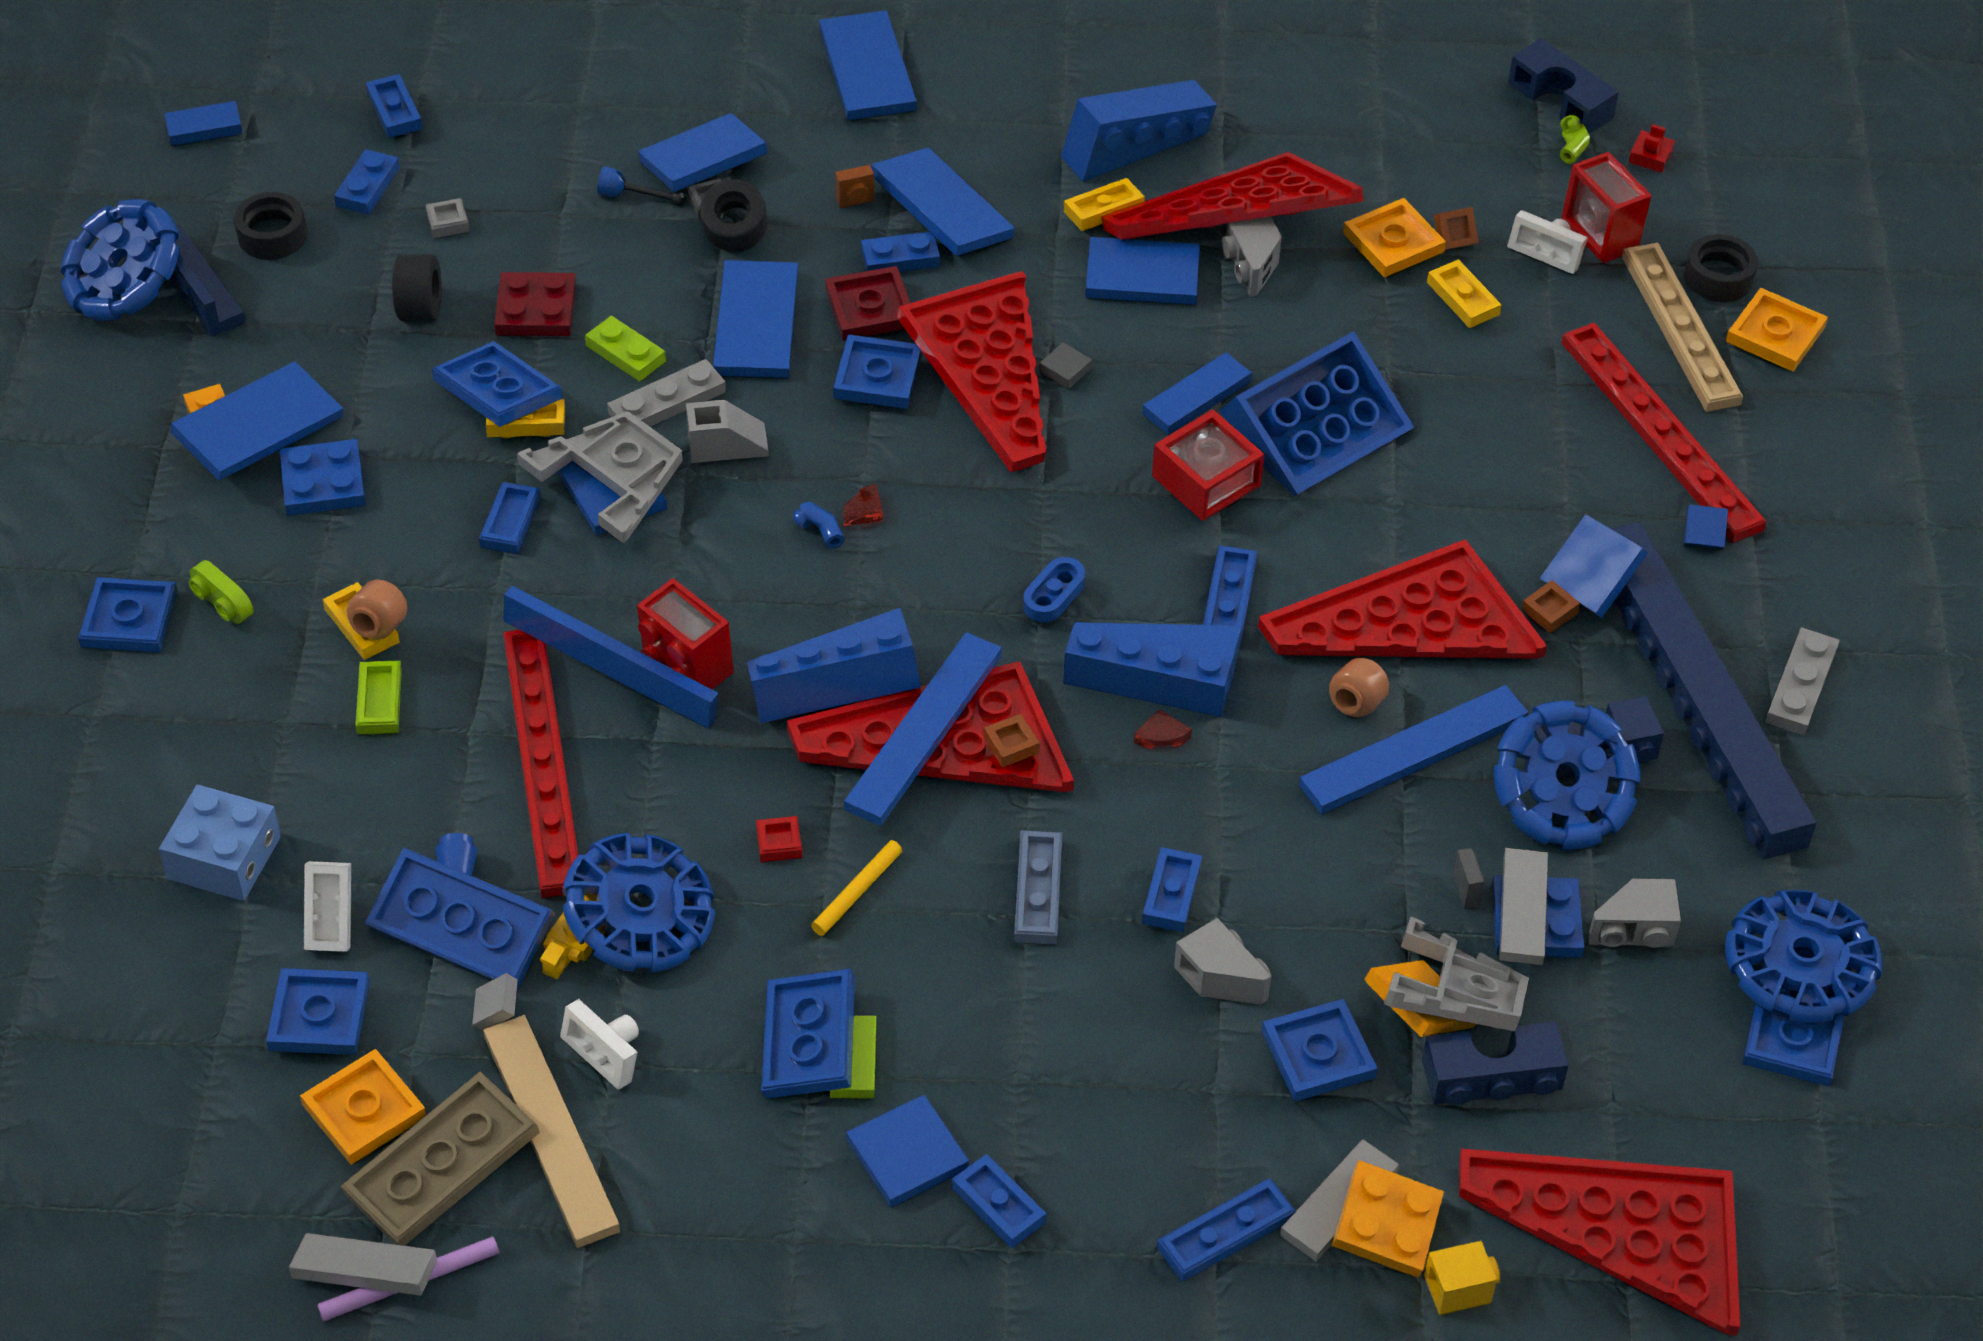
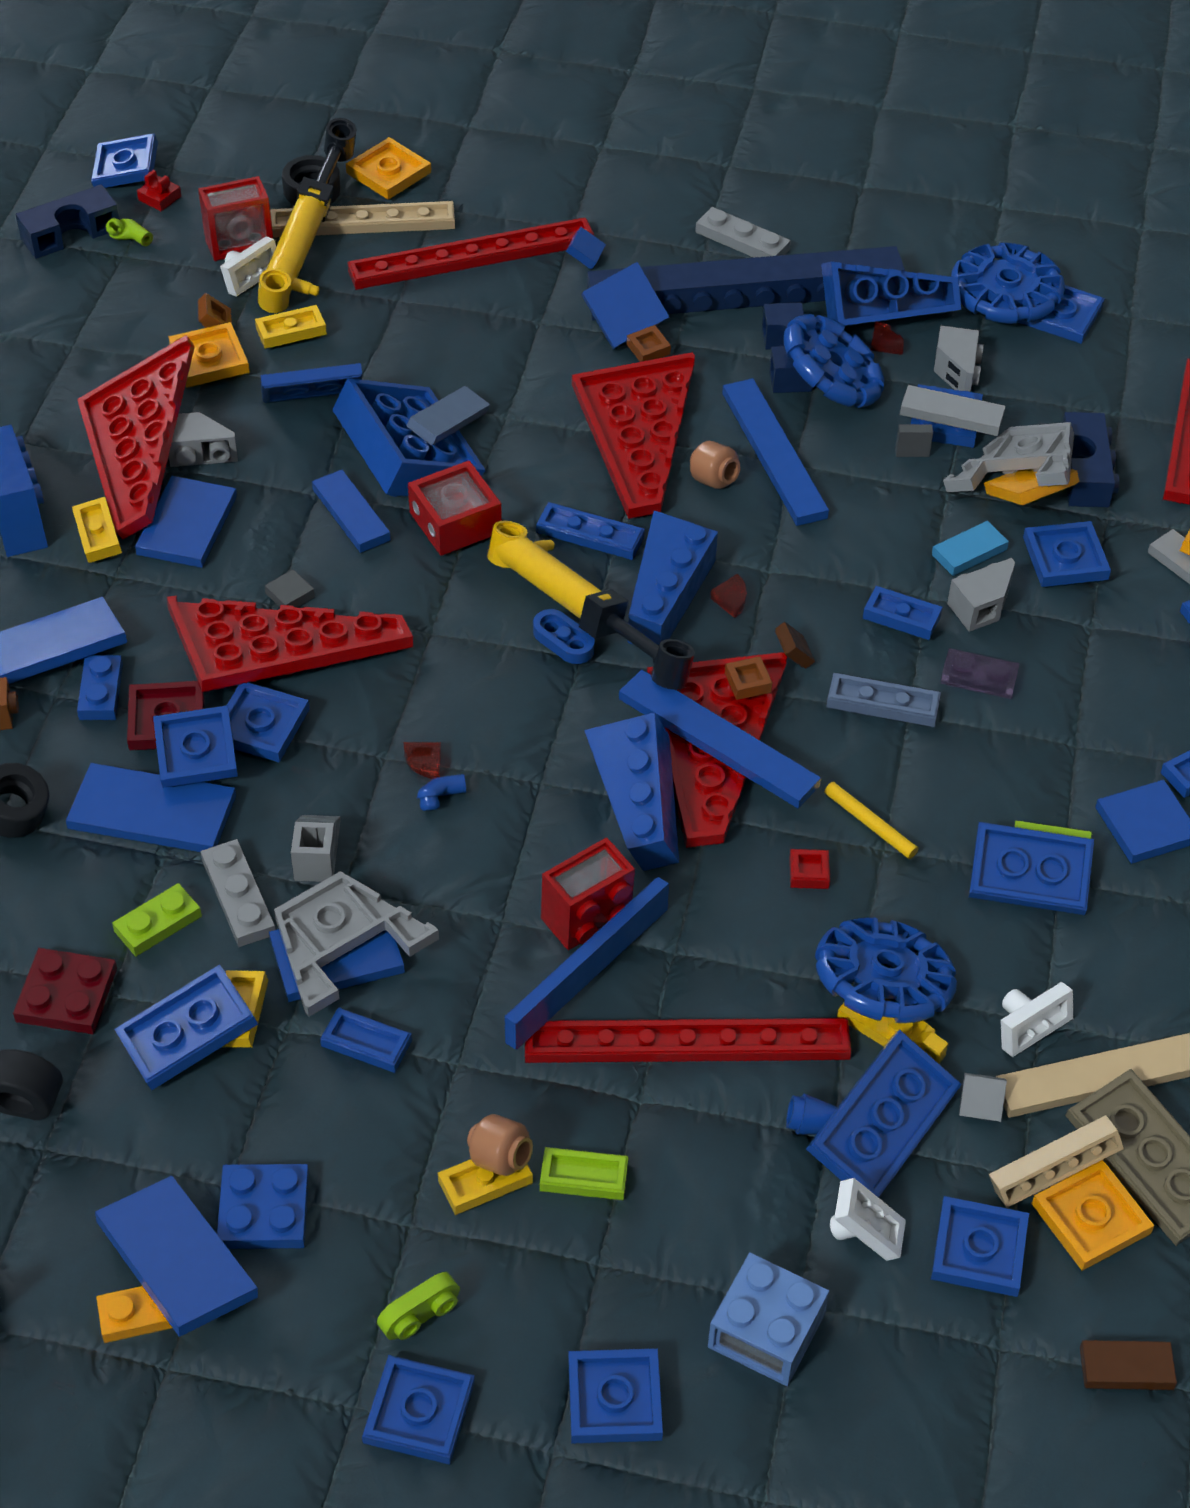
camera: 80 degrees left, 0 degrees up
none -> blue tile [91,133,158,188]
none -> blue plate [153,705,238,788]
none -> yellow piece [258,118,357,313]
none -> blue tile [261,363,362,403]
none -> sand blue tile [407,386,490,446]
none -> piece [487,521,695,690]
none -> blue plate [568,1348,663,1444]
none -> reddish brown tile [775,622,815,669]
none -> blue wedge [821,261,962,326]
none -> clear red tile [871,321,904,355]
none -> dark azure tile [932,520,1009,576]
none -> clear purple plate [941,648,1020,699]
none -> tan piece [989,1115,1124,1208]
none -> reddish brown tile [1080,1340,1177,1390]

